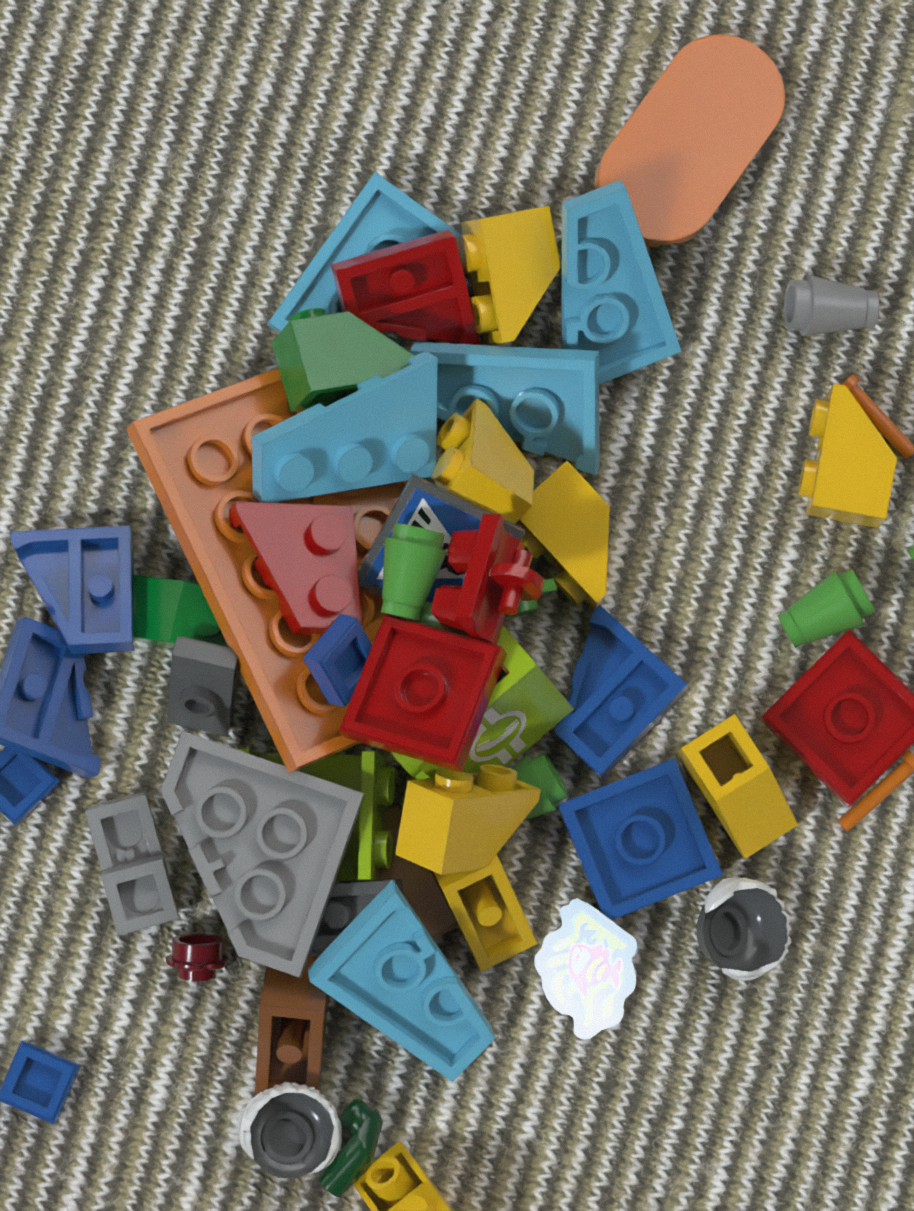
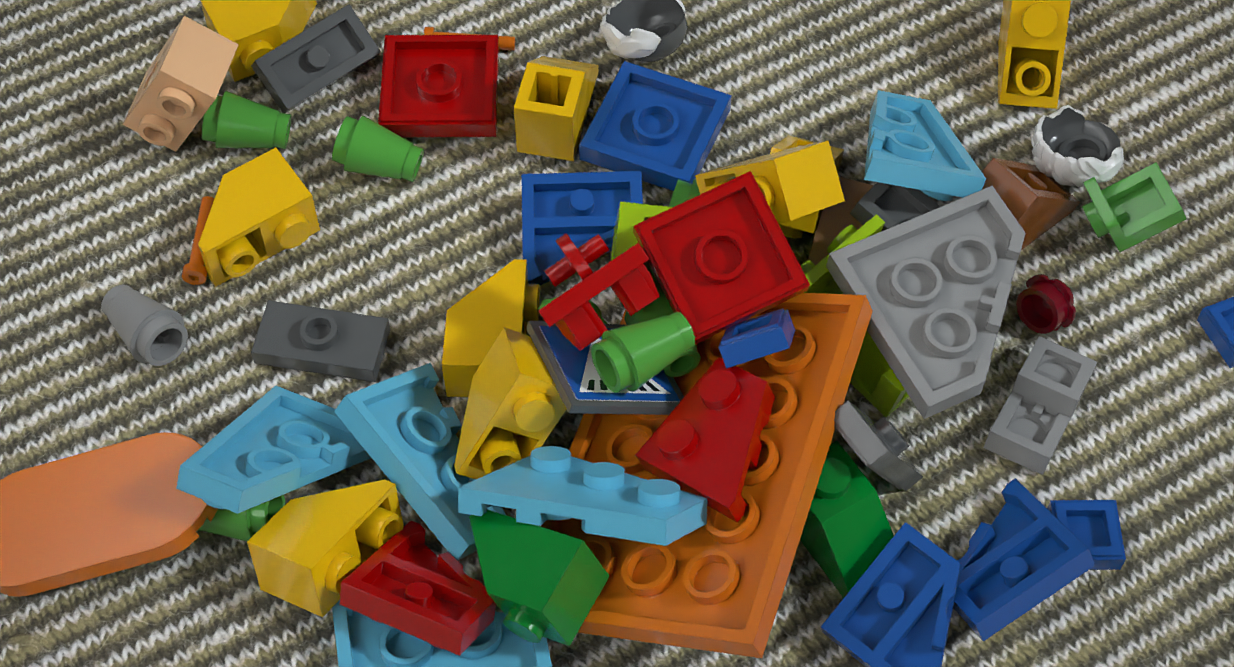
camera: 135 degrees left, 25 degrees down
dark green arm [318,1099,383,1198] -> none
sticker [535,898,638,1040] -> none
none -> dark grey plate [251,300,390,382]
none -> bright green bracket [1082,162,1187,252]

